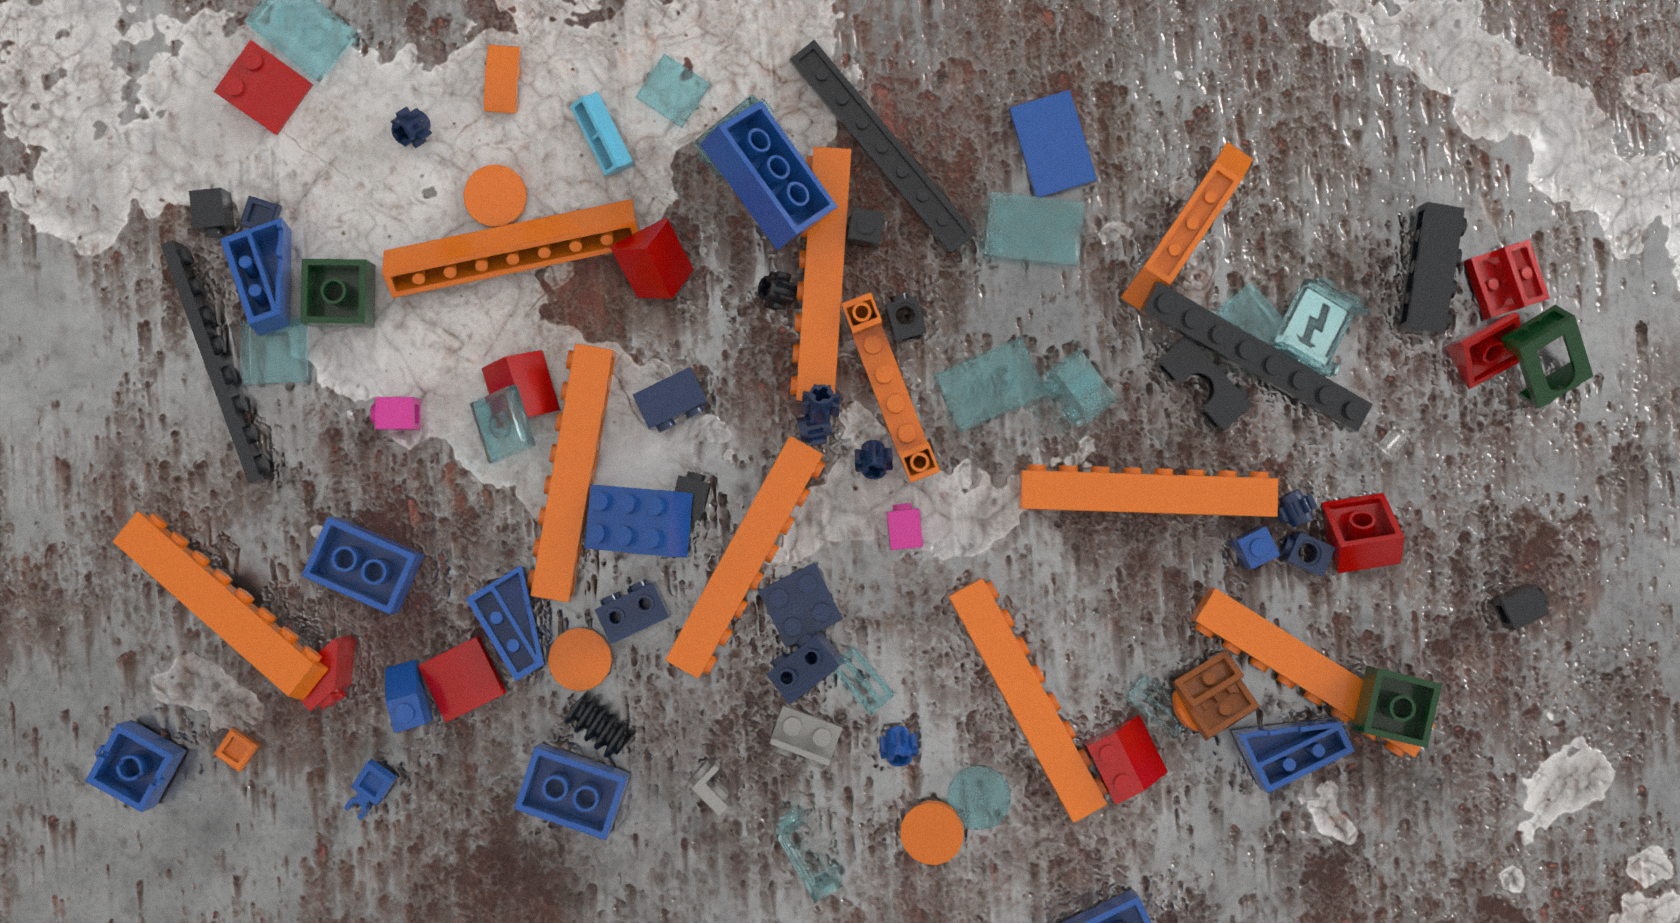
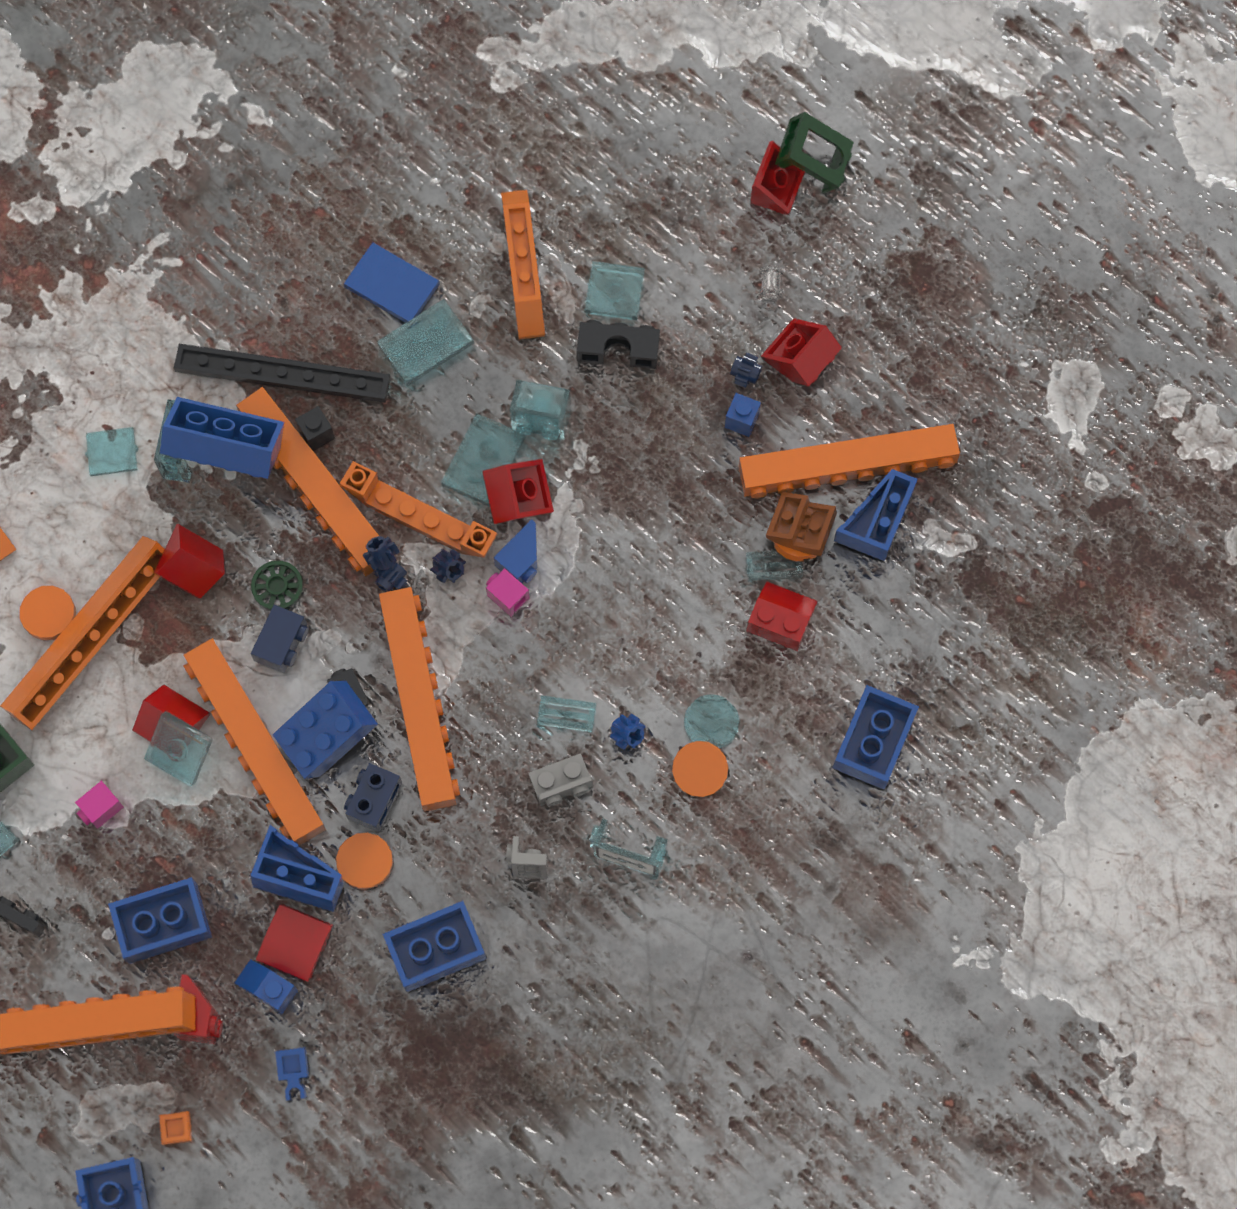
camera: 40 degrees left, 15 degrees down
black piece [564,690,637,758] -> none
medium azure piece [570,91,634,176] -> none
black gear [758,271,797,310] -> none
dark blue plate [758,562,843,648] -> none
dark blue brick [766,632,845,705] -> none
black brick [885,293,927,344] -> none
orange brick [947,577,1108,823] -> none
orange brick [1018,464,1279,517] -> none
black plate [1140,282,1373,432] -> none
clear light blue panel [1270,276,1370,377] -> none
dark blue brick [1280,532,1335,577] -> none
dark green brick [1352,666,1442,748] -> none
black brick [1398,202,1467,337] -> none
red slope [1464,239,1550,320] -> none
black brick [1490,584,1550,630] -> none
none -> dark green wheel [251,561,303,611]
none -> red slope [482,459,554,524]
none -> blue slope [494,519,537,583]

